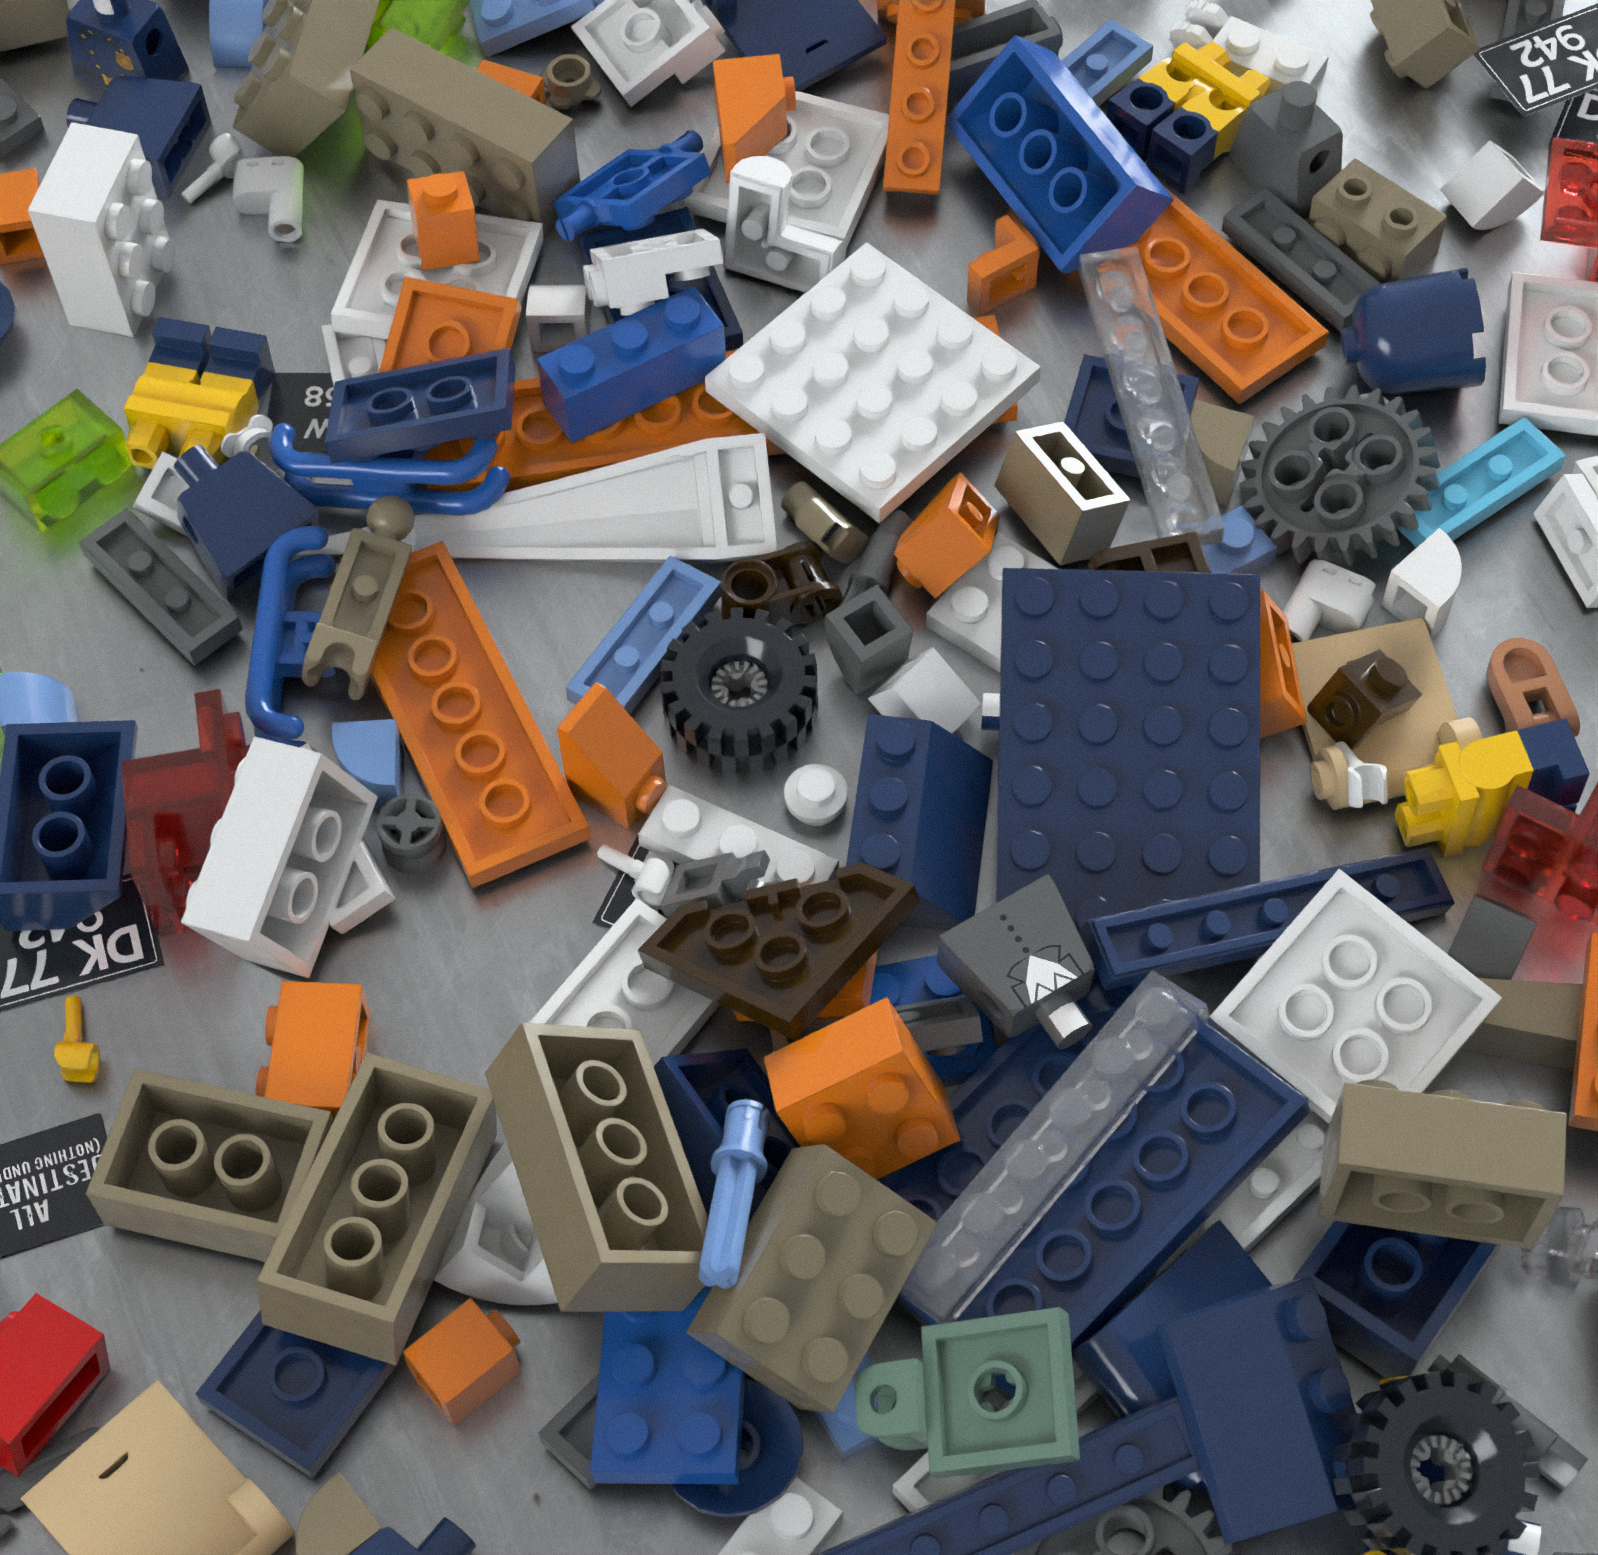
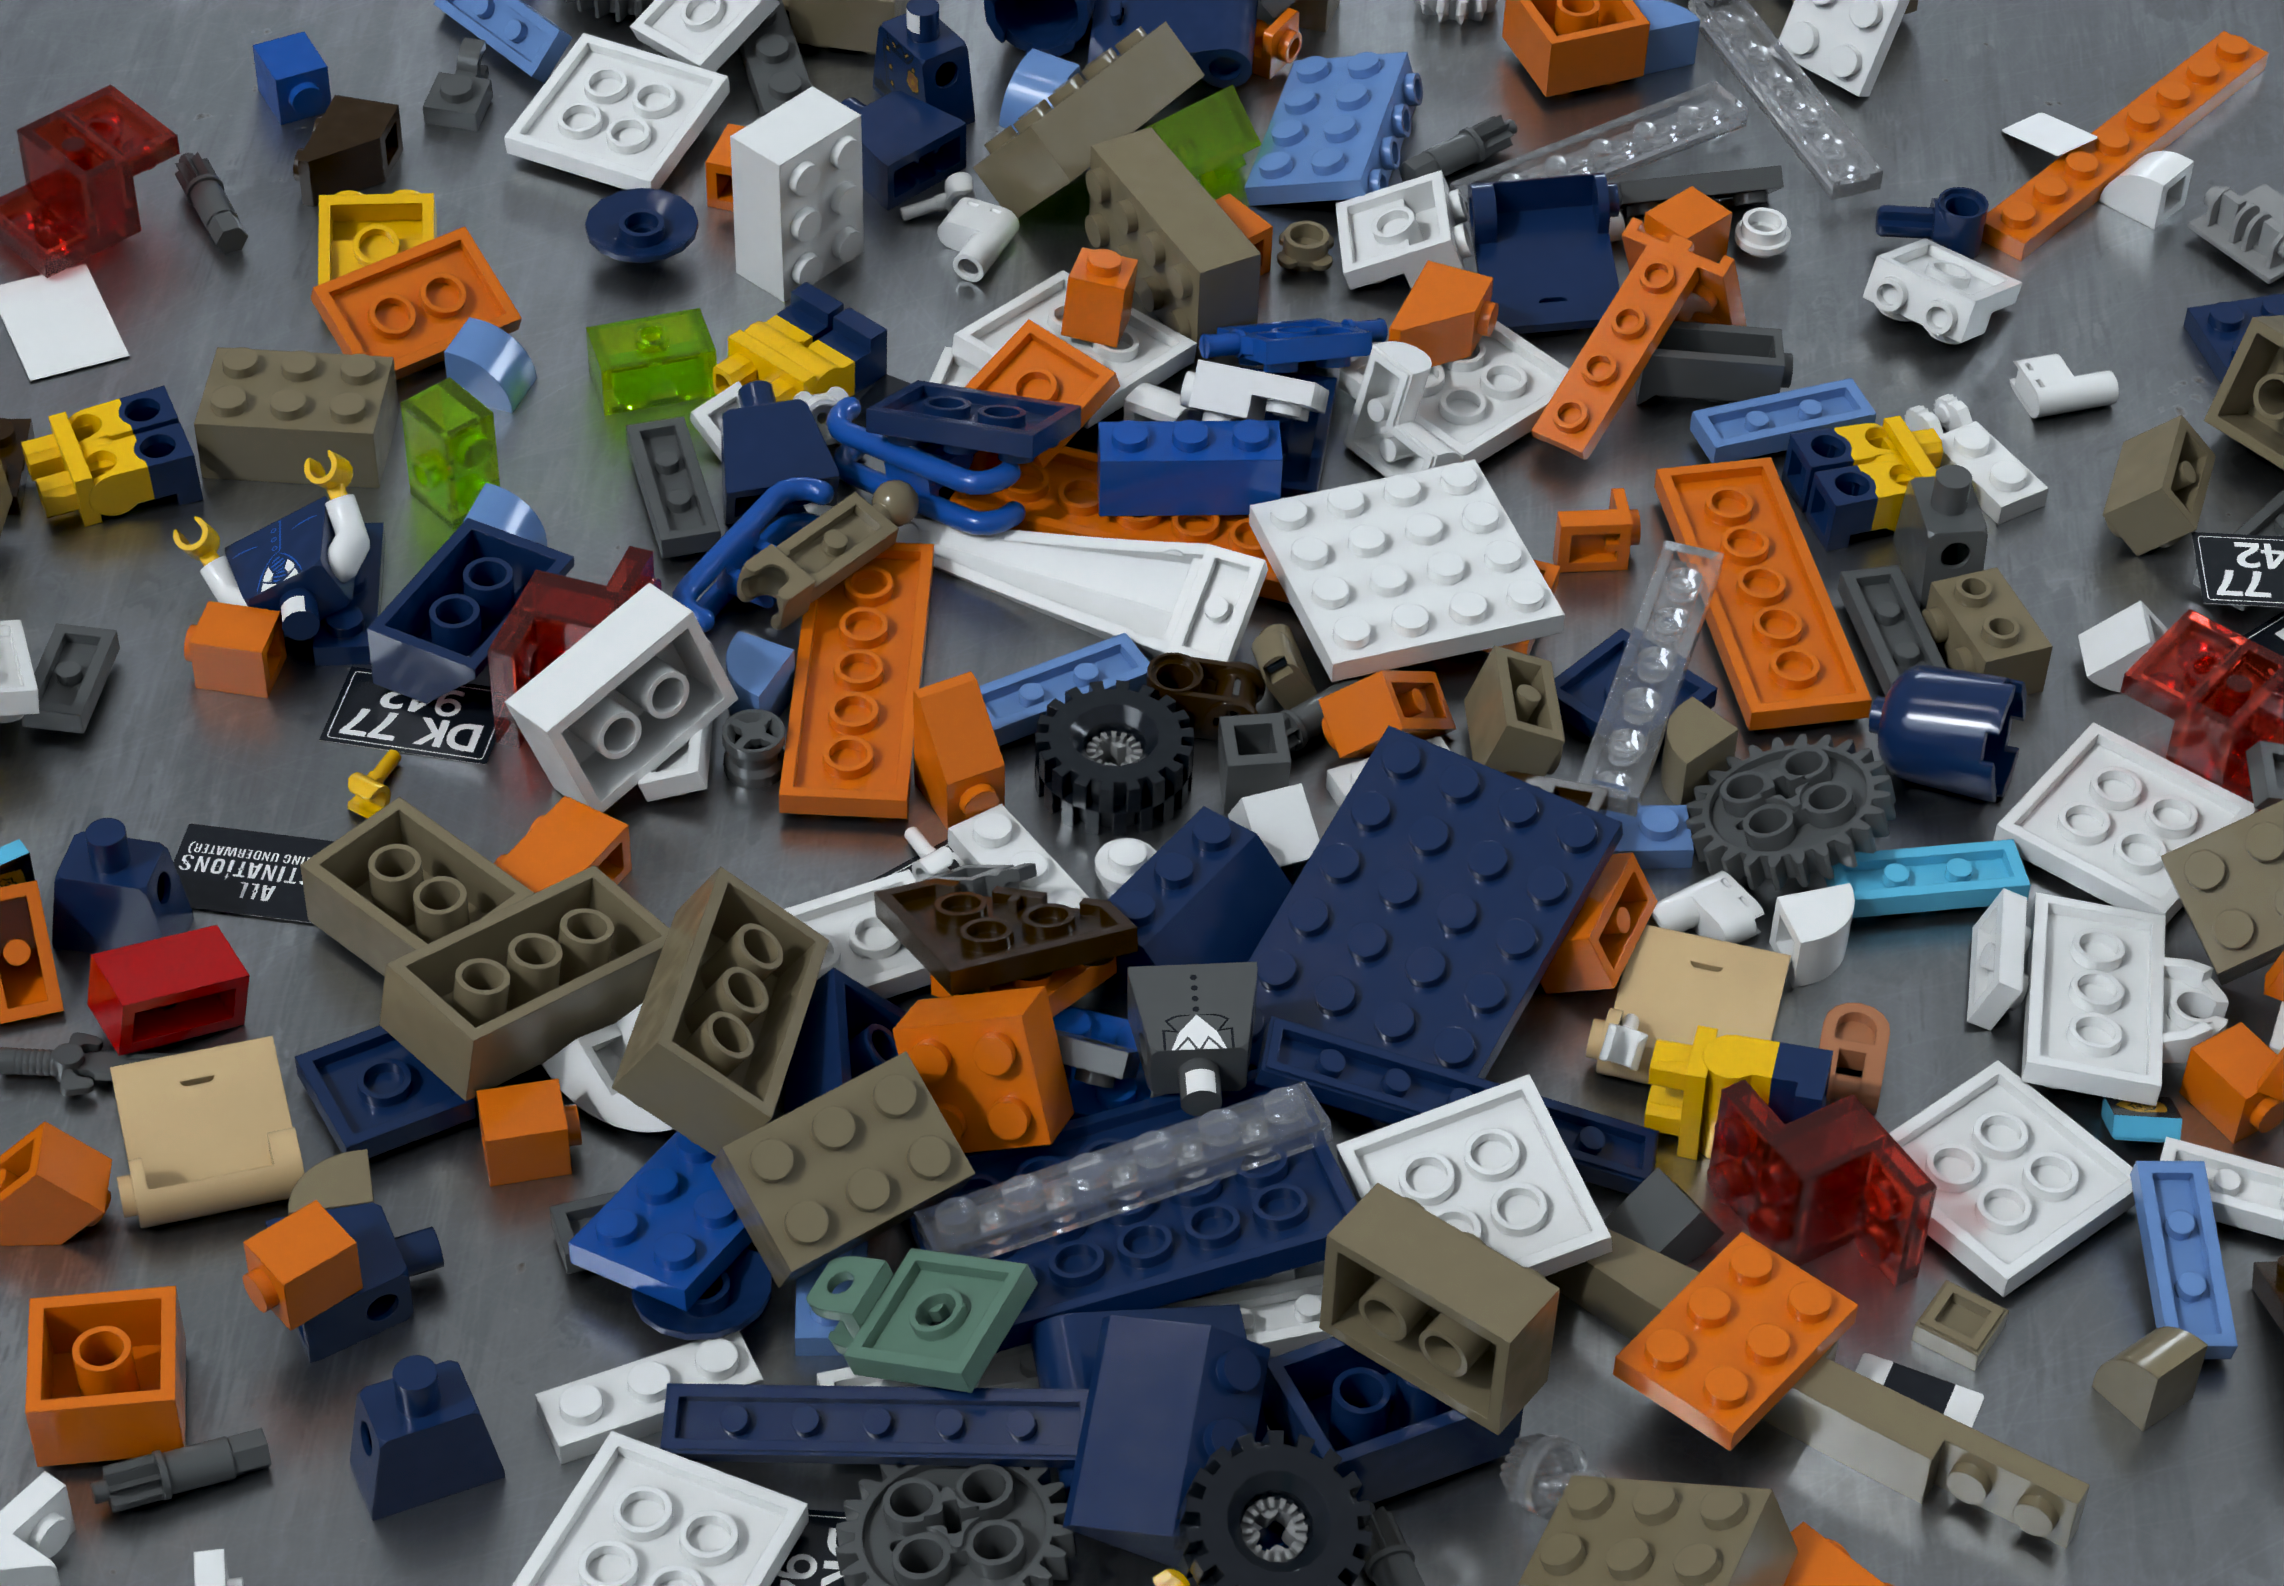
camera: 25 degrees right, 15 degrees down
medium blue axle [698,1099,771,1289] -> none
blue slope [946,35,1174,273] -> none
dark brown bracket [1307,649,1422,750] -> none

